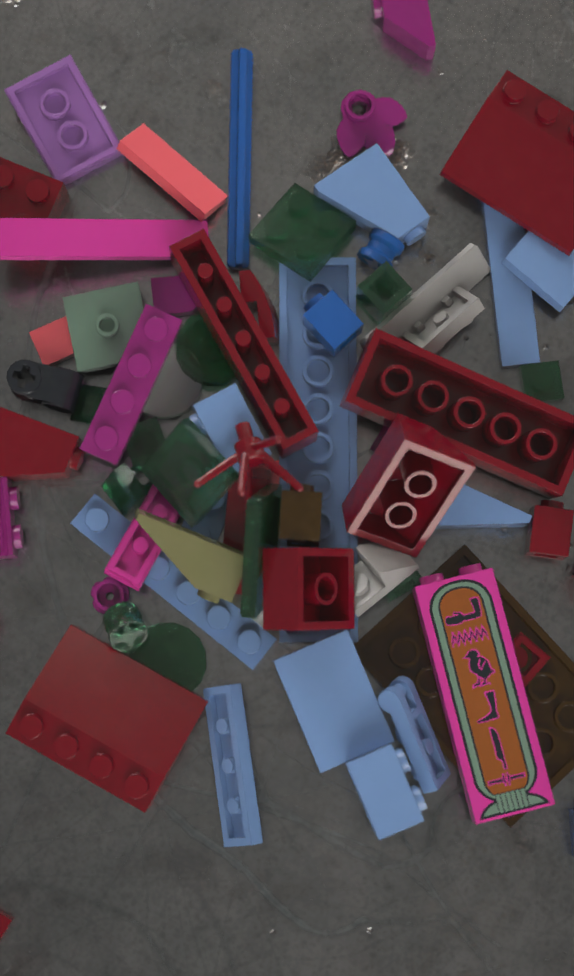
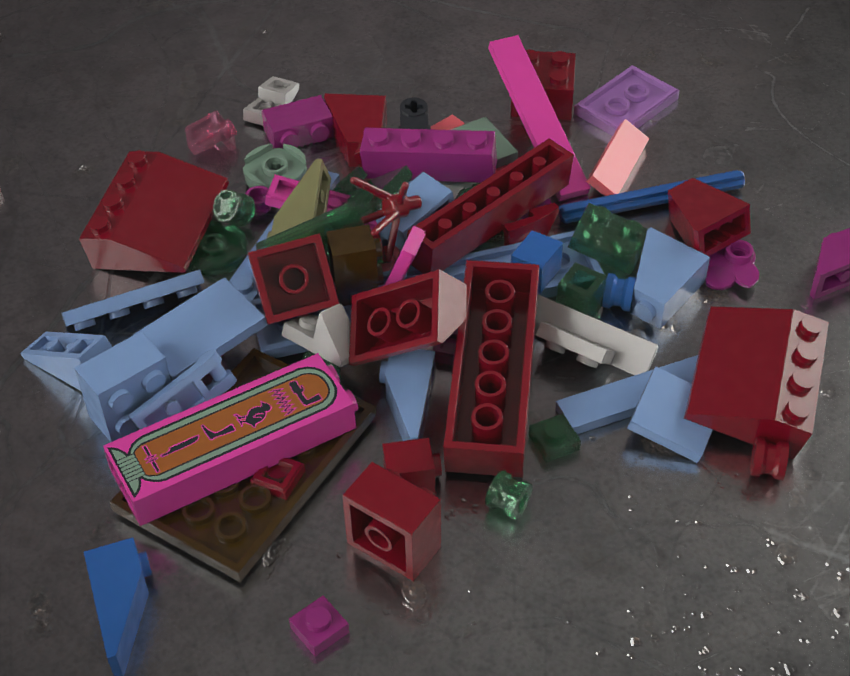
camera: 75 degrees right, 35 degrees down
none -> medium blue slope [20,331,112,391]
none -> sand green plate [243,144,307,189]
none -> dark pink tile [384,226,425,286]
none -> dark red slope [668,178,751,256]

